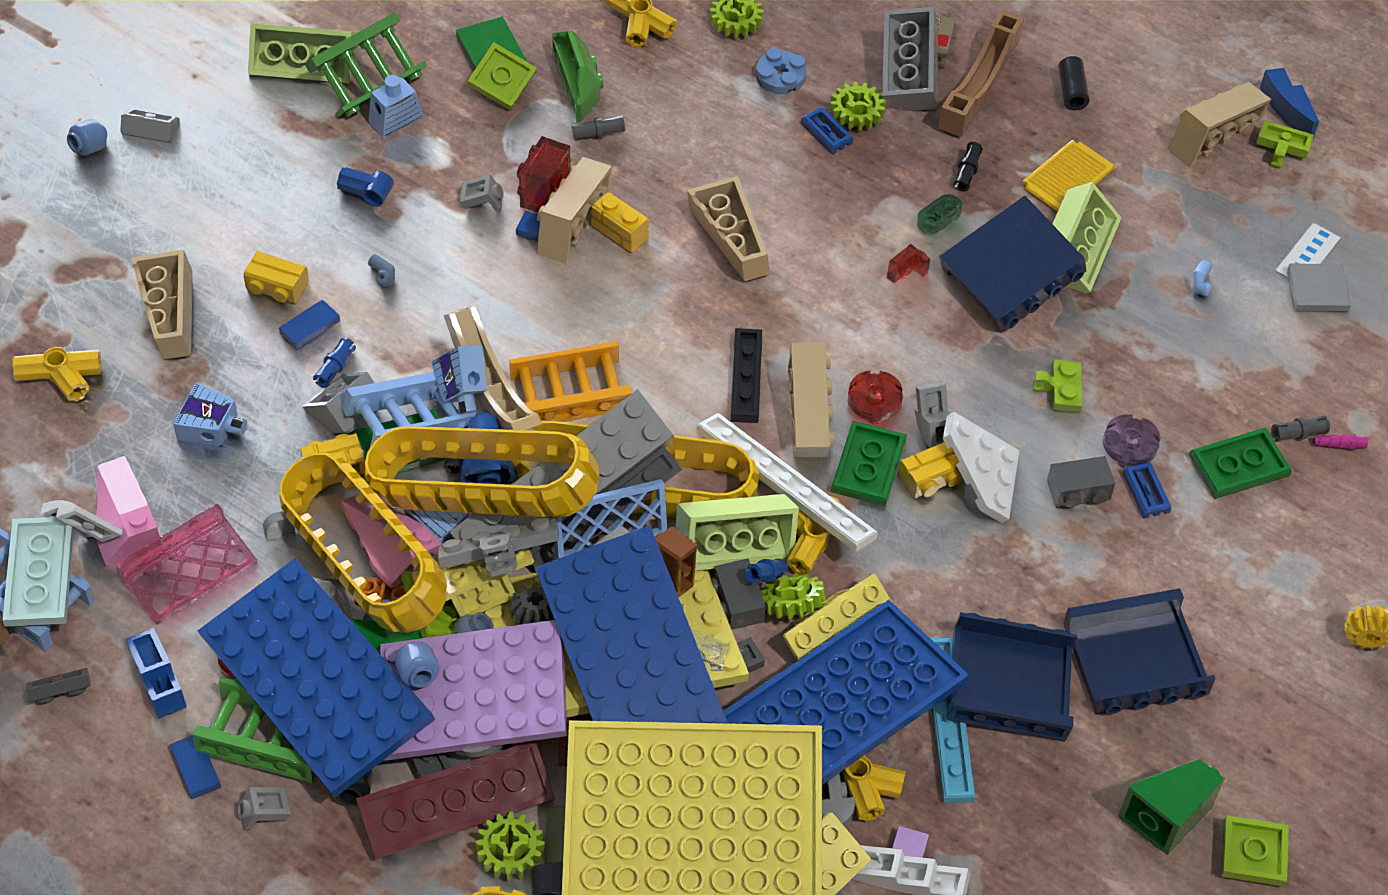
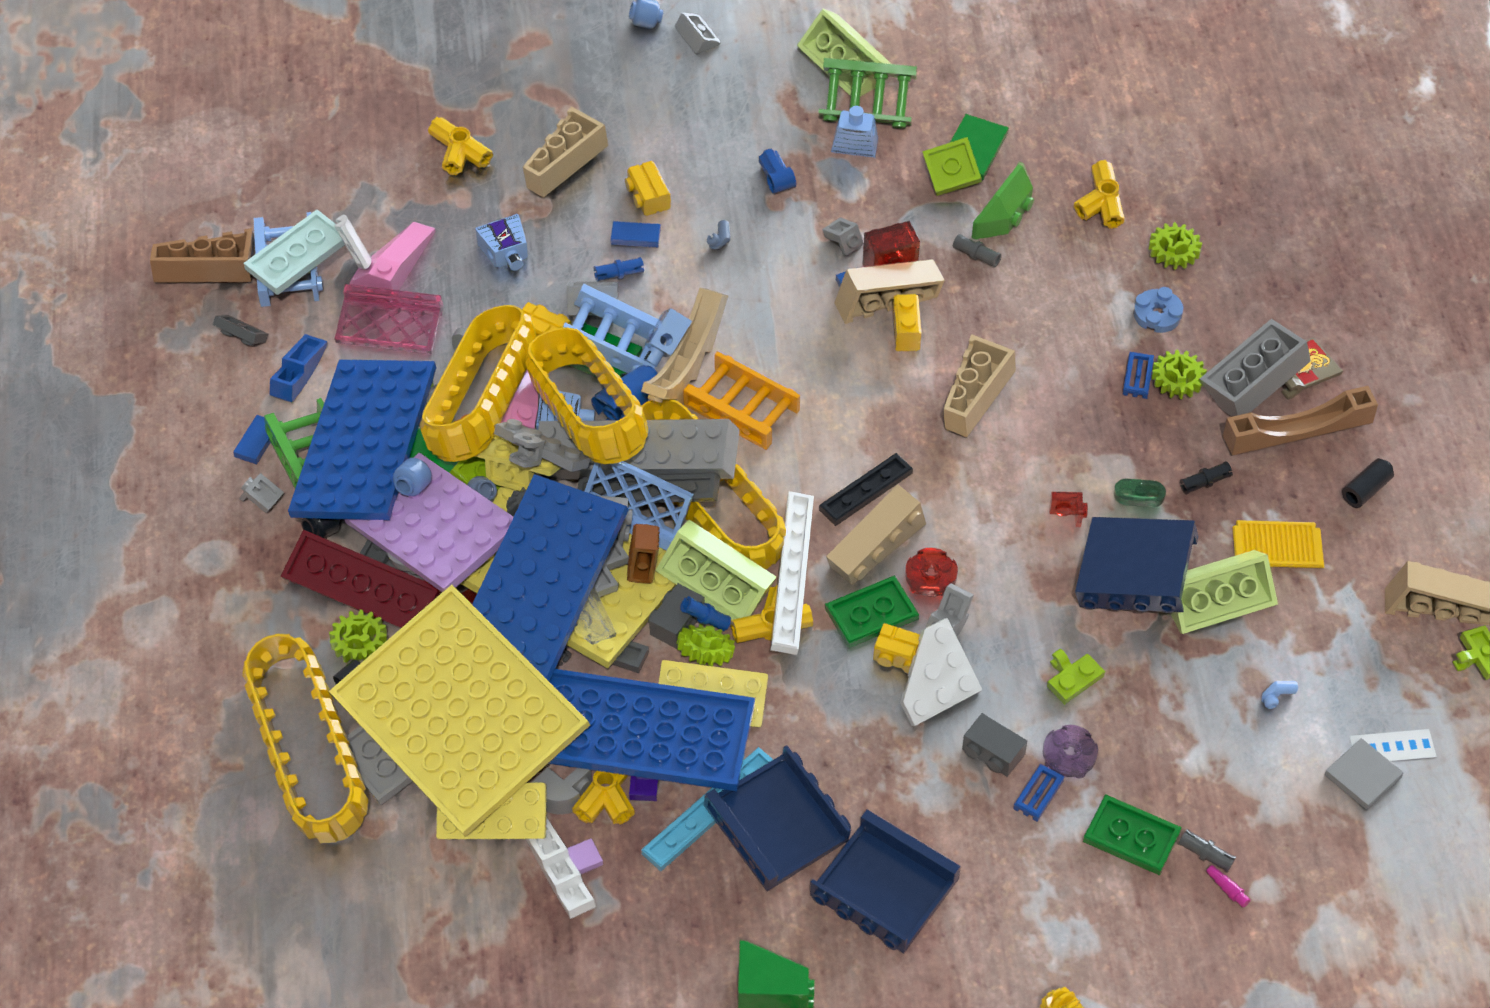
camera: 50 degrees right, 0 degrees up
none -> dark purple plate [629,776,659,801]

